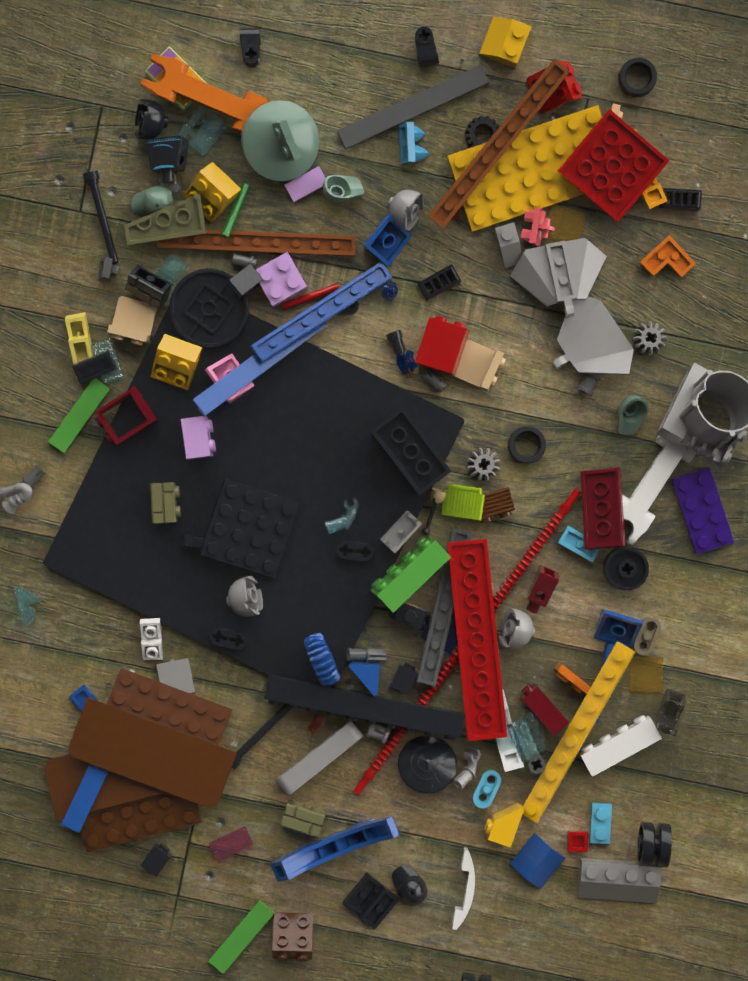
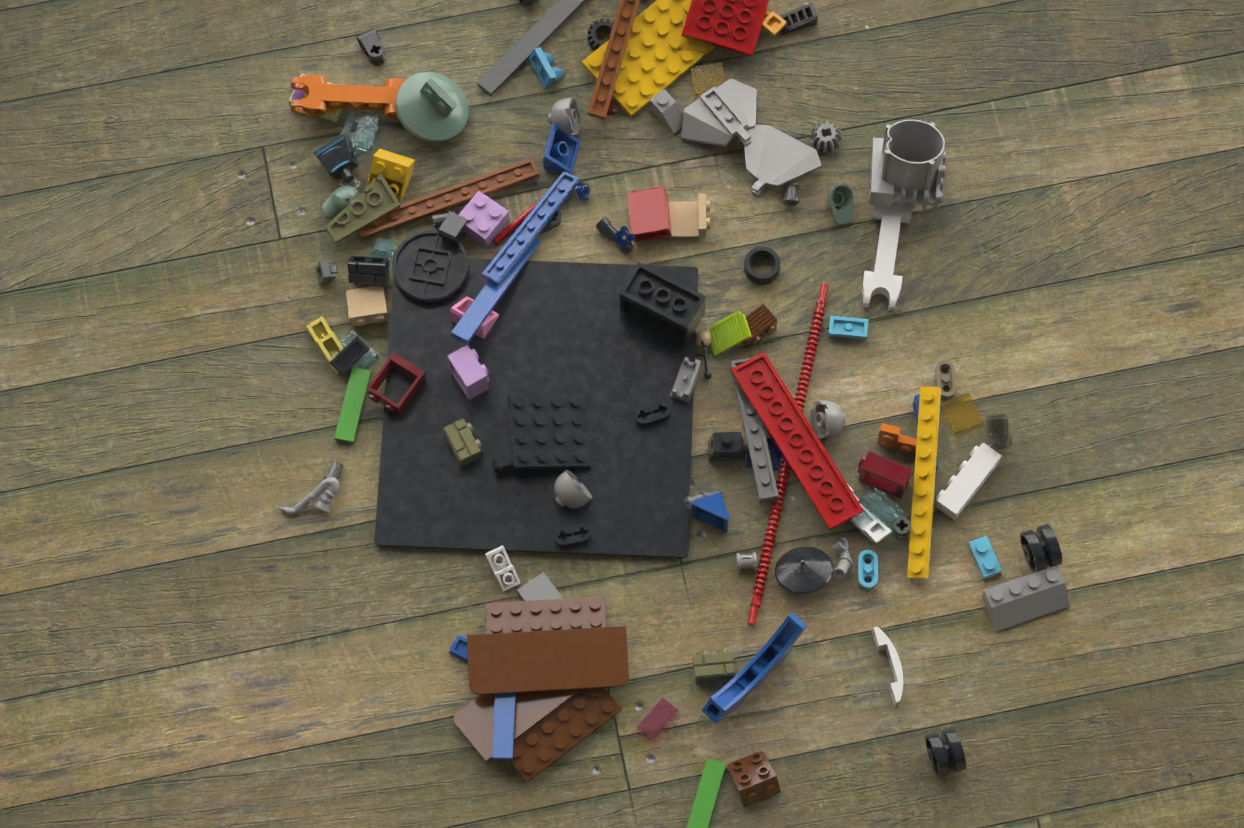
camera: 20 degrees left, 20 degrees down
clear light blue slope [14,585,44,625] -> none
black piece [83,170,119,265] -> none
black cylinder [135,99,168,139] -> none
black brick [140,843,172,877] -> none
yellow slope [150,334,202,390] -> none
green bar [221,182,250,238] -> none
black piece [232,703,292,770] -> none
black brick [264,674,465,741] -> none
light grey beam [275,720,363,796] -> none
lavender tile [284,166,325,203] -> none
blue gear [304,633,340,686] -> none
clear red tile [307,714,325,733] -> none
sand green cap [323,175,364,203] -> none
clear light blue piece [325,497,359,534] -> none
black slope [342,872,400,930] -> none
bright green brick [370,536,451,613] -> none
black brick [390,662,418,695] -> none
black cap [392,865,428,906] -> none
black slope [417,264,461,301] -> none
dark grey pin [422,369,447,393] -> none
light grey gear [467,448,500,481] -> none
yellow slope [484,803,524,848] -> none
blue slope [510,833,565,889] -> none
coral hips [521,207,555,247] -> none
dark red torso [526,565,559,614] -> none
red tile [567,831,588,852] -> none
dark red tile [581,467,625,550] -> none
blue slope [593,609,643,649] -> none
black wheel [603,547,649,591] -> none
orange plate [639,235,696,278] -> none
dark purple plate [671,467,734,554] -> none

